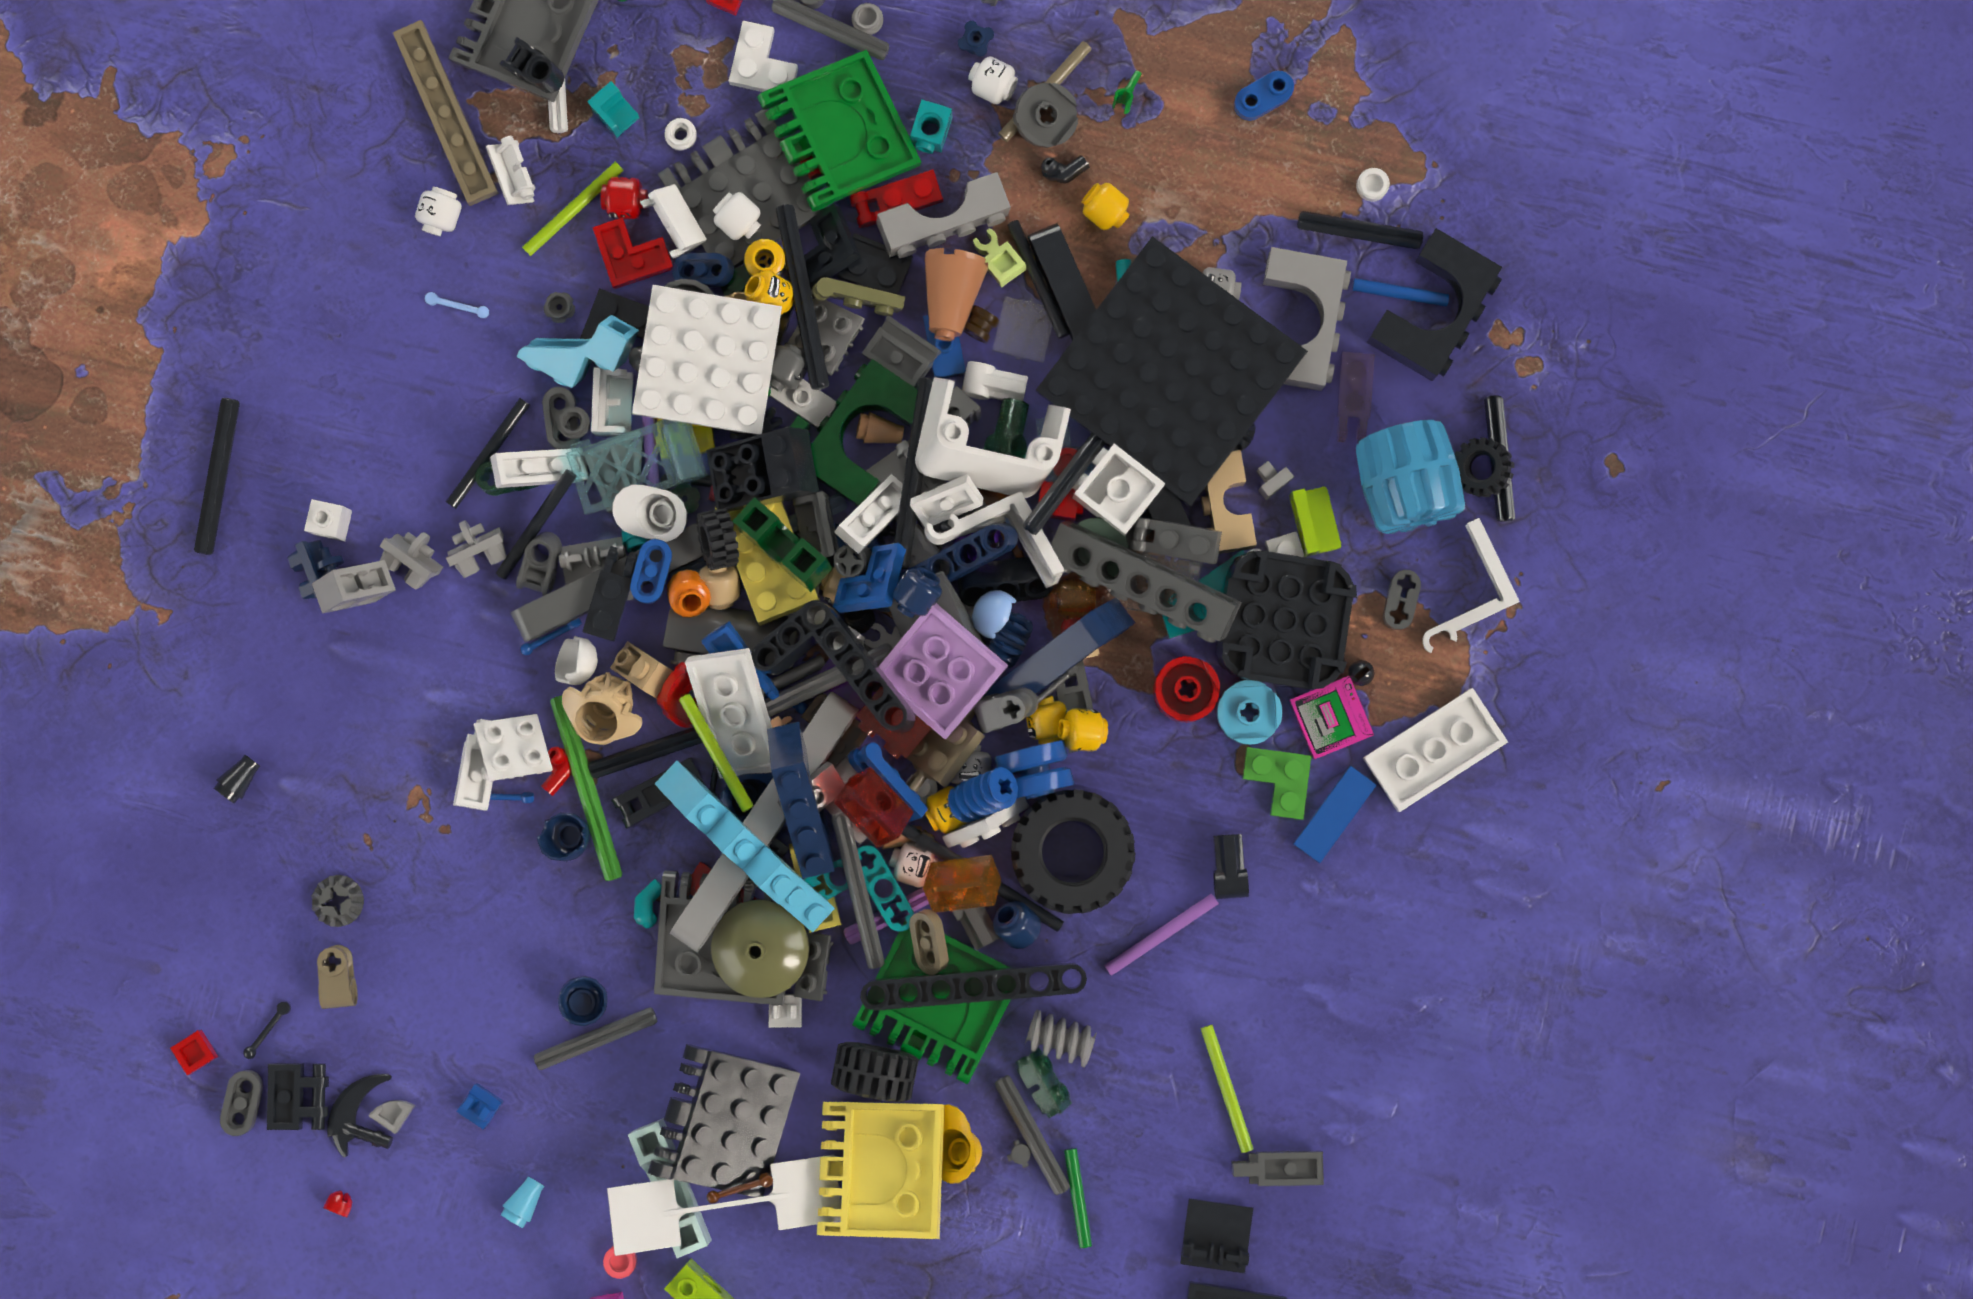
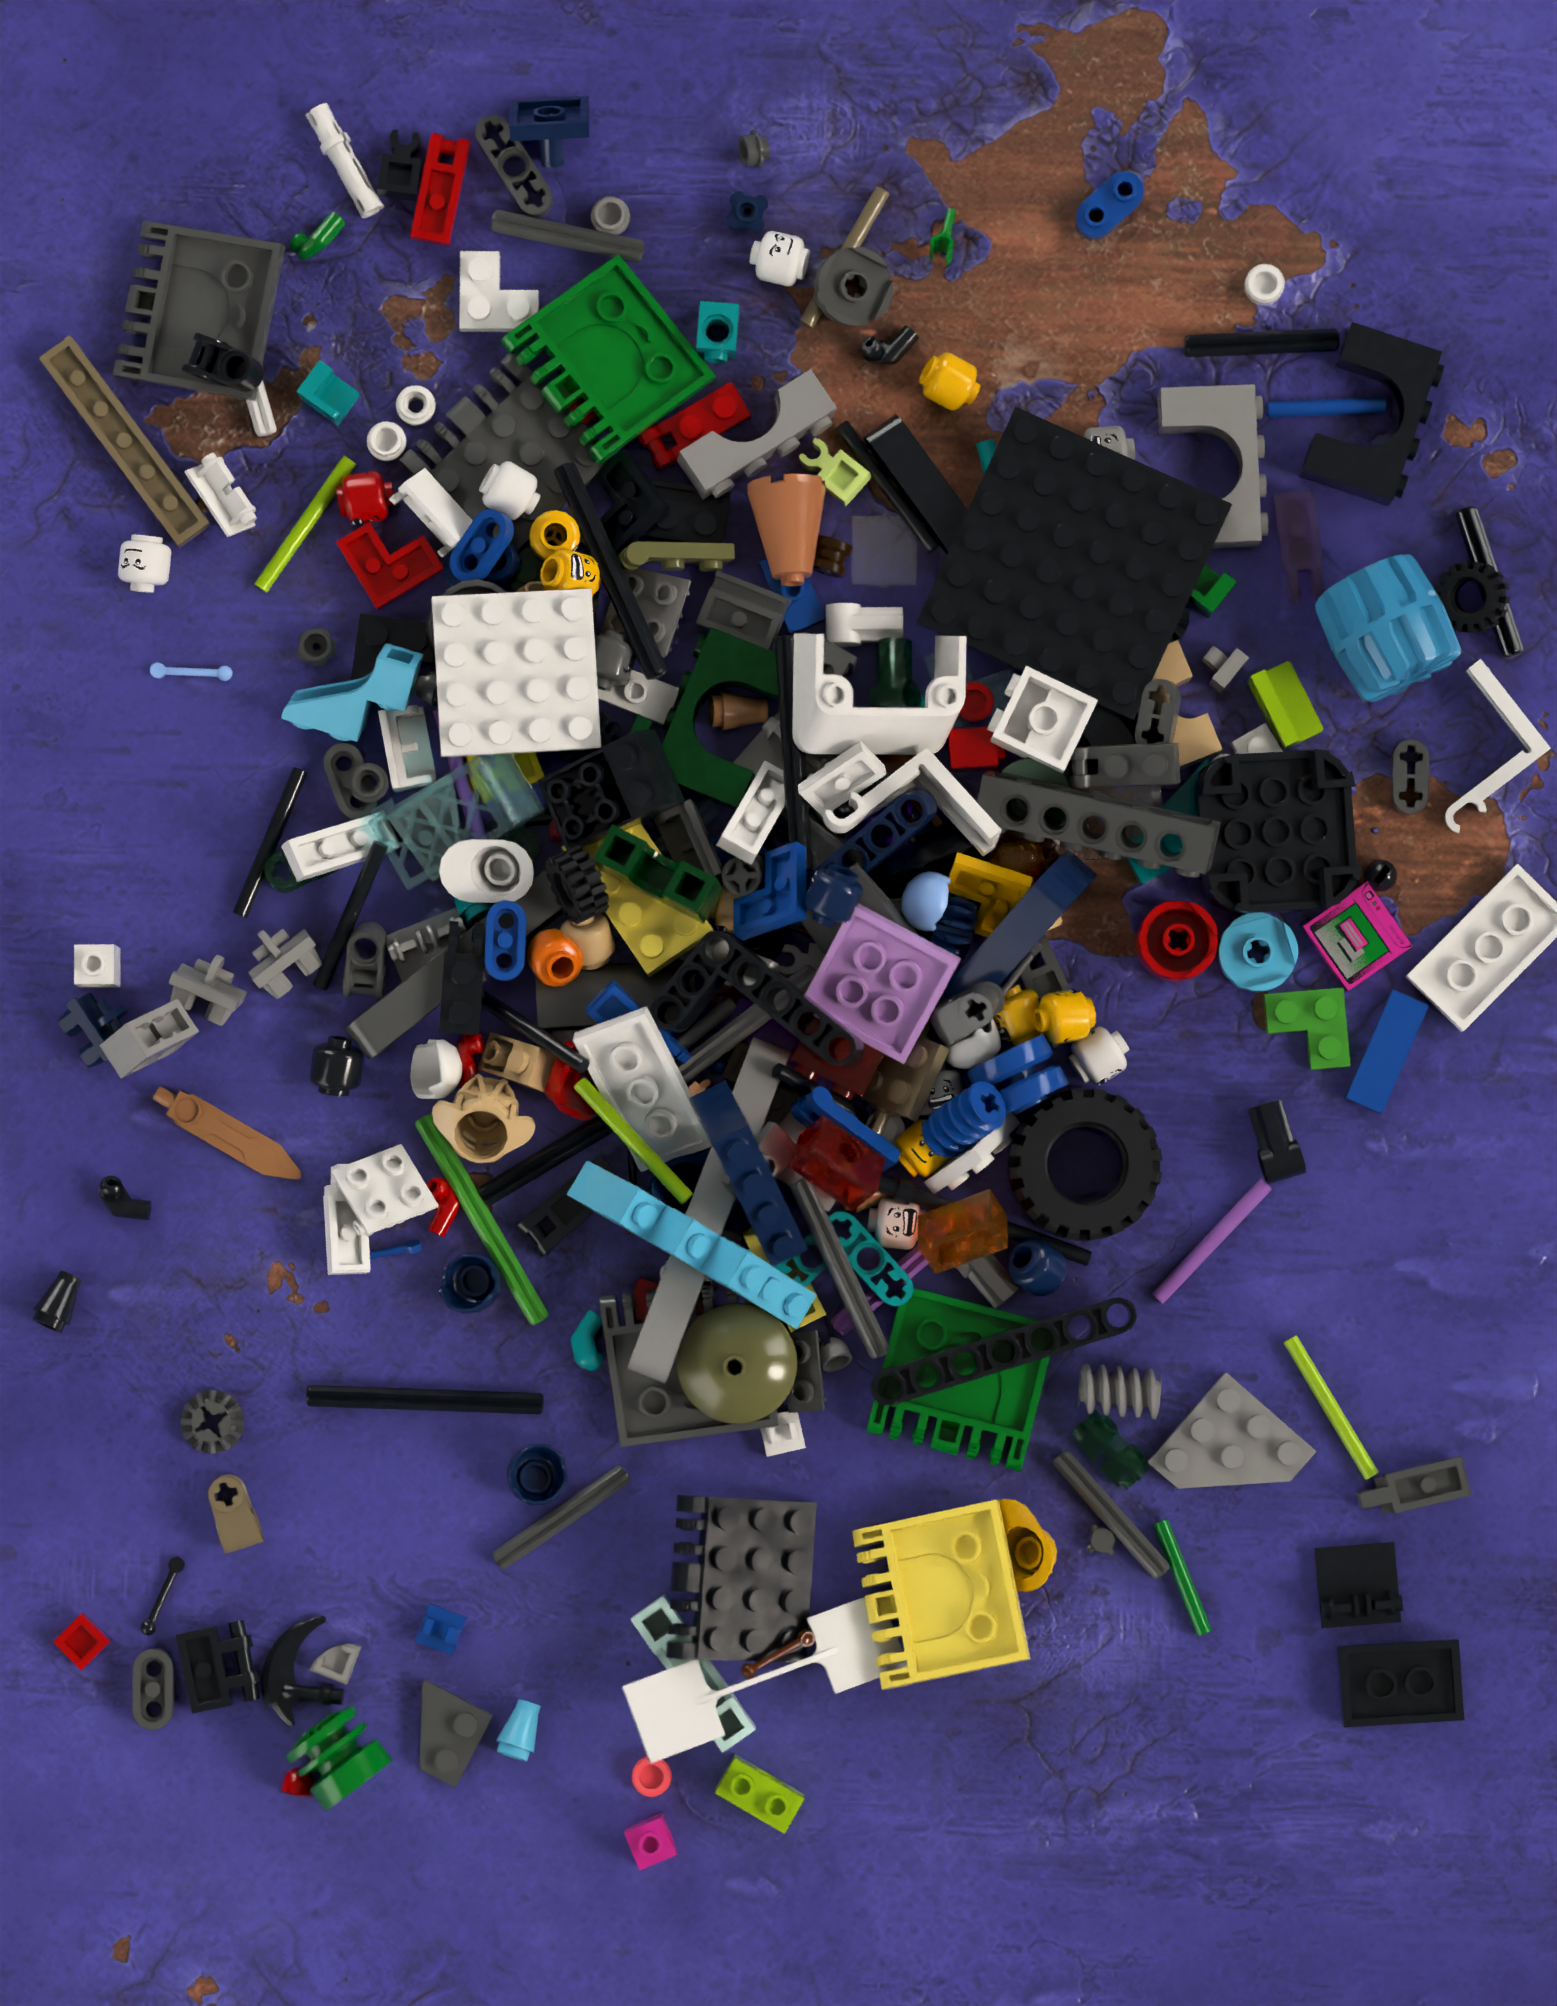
camera: 20 degrees left, 0 degrees up
blue hinge [520,618,582,655] -> none
black tyre [831,1042,919,1102] -> none
dark tan plate [909,909,949,975] -> none
black axle [1023,433,1105,535] -> none
none -> black arm [99,1175,152,1220]
none -> medium nougat piece [152,1086,302,1180]
none -> green wheel [285,1705,393,1811]
none -> black axle [306,1385,544,1415]
none -> black head [310,1036,364,1096]
none -> white plate [367,422,406,461]
none -> dark grey wing [420,1679,493,1787]
none -> blue plate [449,509,514,581]
none -> red arm [457,1034,485,1089]
none -> black bar [481,989,590,1073]
none -> black bar [771,1063,869,1124]
none -> light grey hinge [819,1337,852,1372]
none -> white hair [946,1018,1001,1069]
none -> yellow plate [947,852,1033,937]
none -> white head [1068,1026,1129,1085]
none -> dark grey beam [1135,679,1181,744]
none -> light grey plate [1147,1372,1317,1489]
none -> green panel [1188,565,1236,618]

